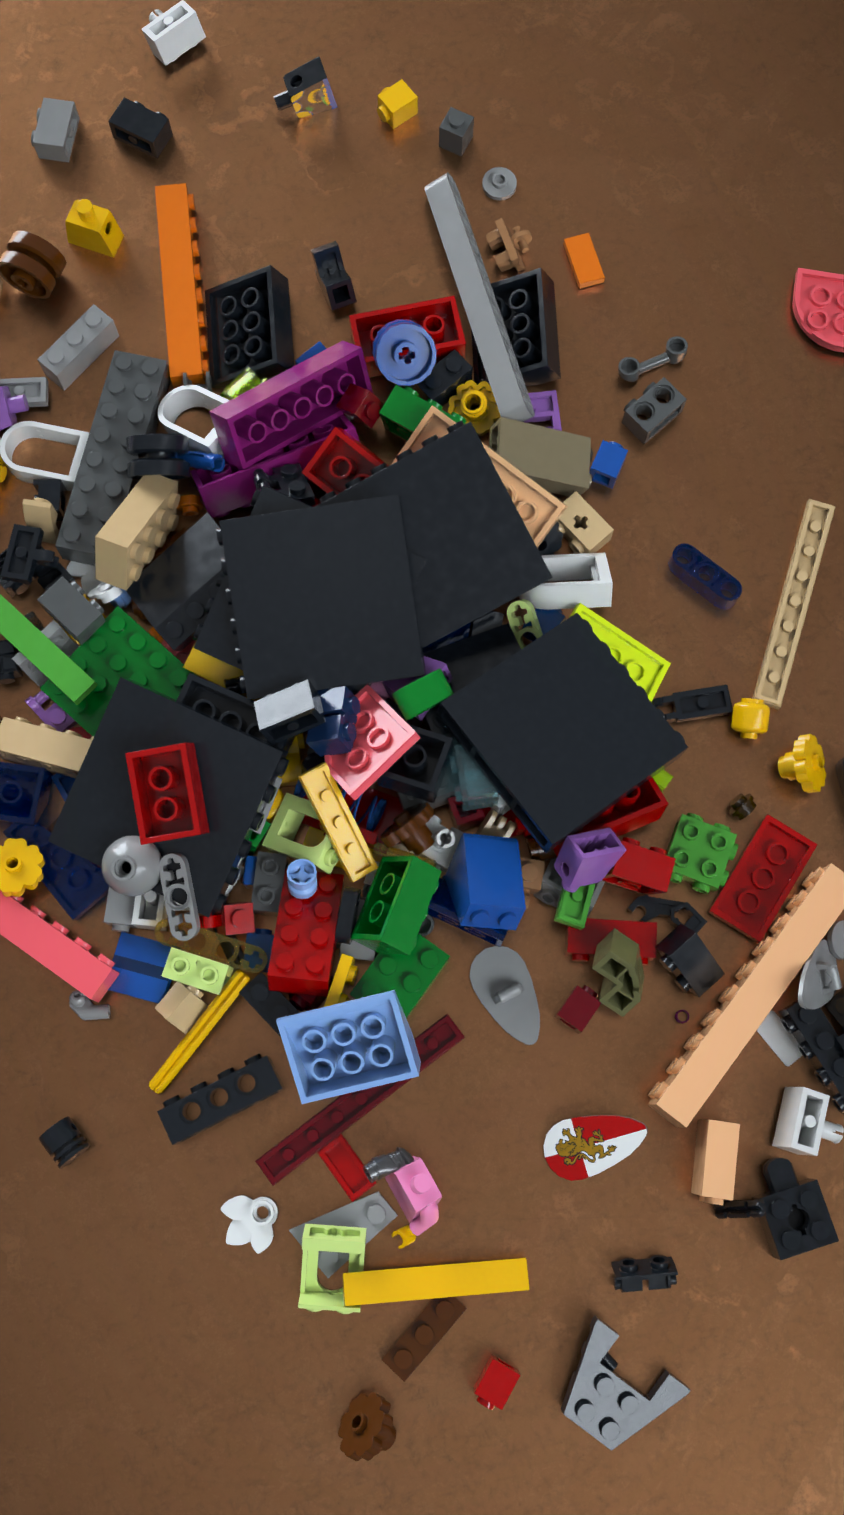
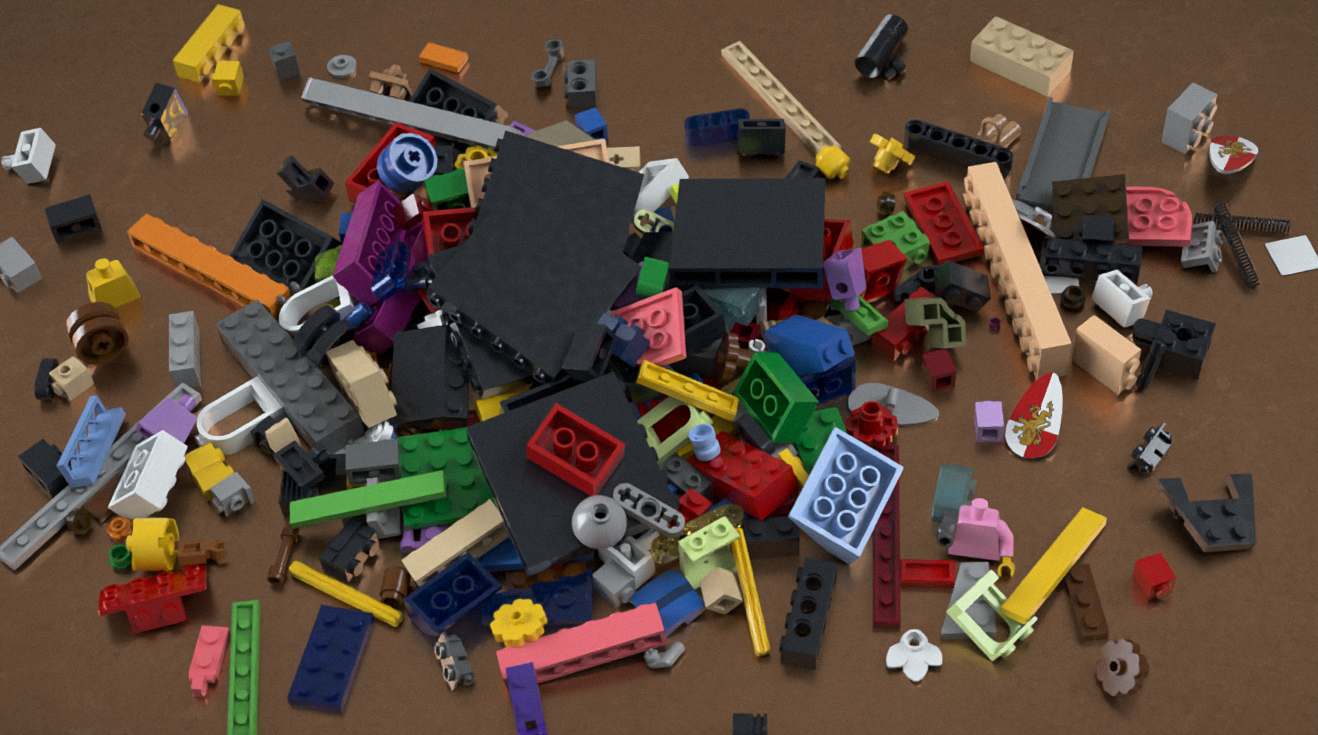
camera: 45 degrees left, 25 degrees down
none -> yellow brick [172,4,245,83]
none -> clear blue beam [371,241,411,302]
none -> black brick [737,119,786,156]
none -> red plant [846,401,898,448]
none -> clear light blue brick [932,463,977,522]
none -> lavender brick [974,401,1004,442]
none -> dark brown plate [1060,285,1086,309]

